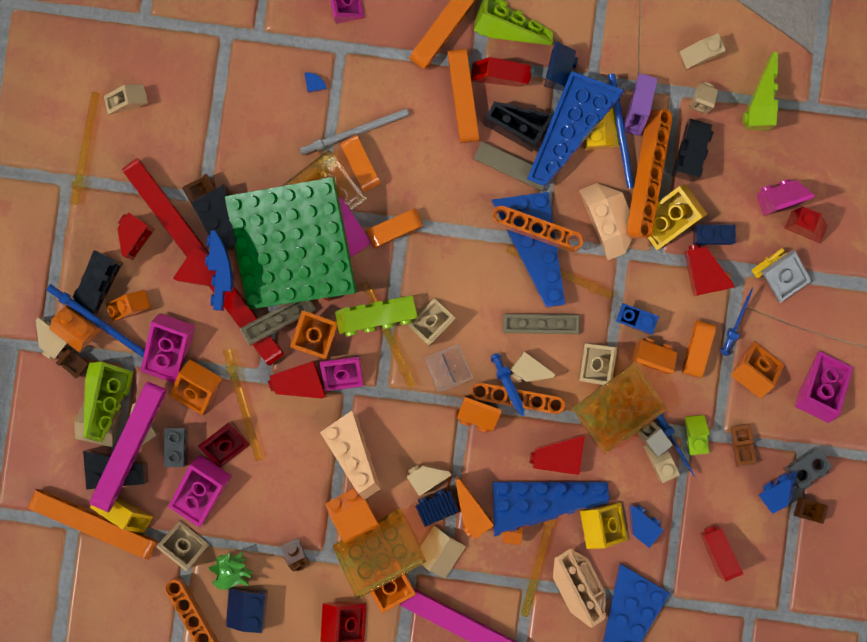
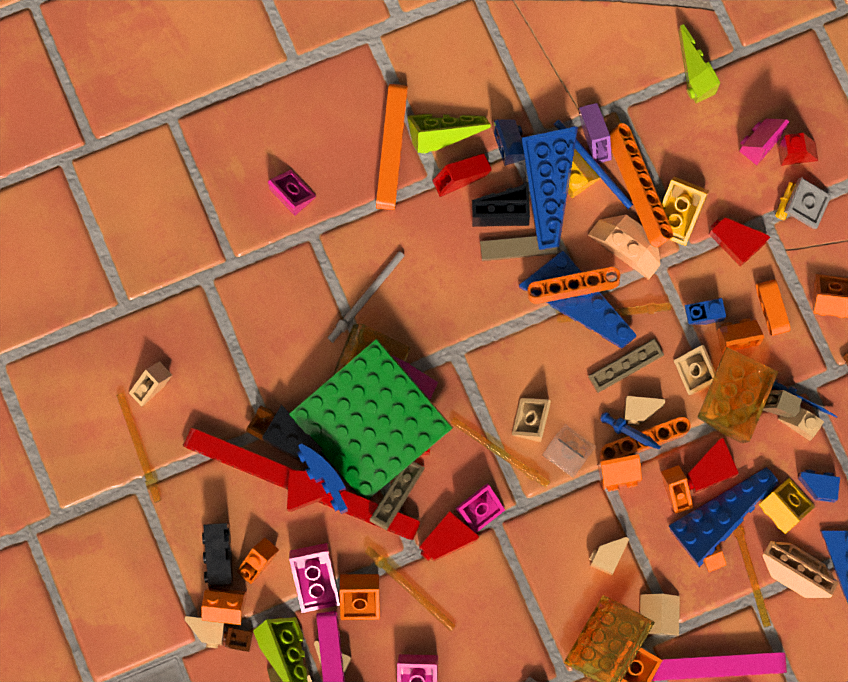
camera: 30 degrees left, 10 degrees down
blue bar [46,284,145,357] -> none
red slope [117,212,155,260] -> none
dark grey brick [164,427,188,467] -> none
dark red slope [198,421,250,468] -> none
orange slope [290,310,337,360] -> none
blue tile [305,73,327,93] -> none
light nougat wedge [320,411,381,500] -> none
orange slope [325,488,379,544] -> none
lime wedge [335,295,417,337] -> none
orange beam [340,135,381,192] -> none
orange beam [366,208,424,249] -> none
dark blue brick [415,488,460,527] -> none
orange beam [447,48,479,143] -> none
orange slope [455,476,494,540] -> none
black wedge [671,118,714,182] -> none
tan slope [679,33,726,70] -> none
lime slope [685,415,710,455] -> none
tan slope [689,82,718,114] -> none
dark blue brick [693,224,736,245] -> none
blue sword [720,287,753,356] -> none
none -> orange slope [661,465,693,514]

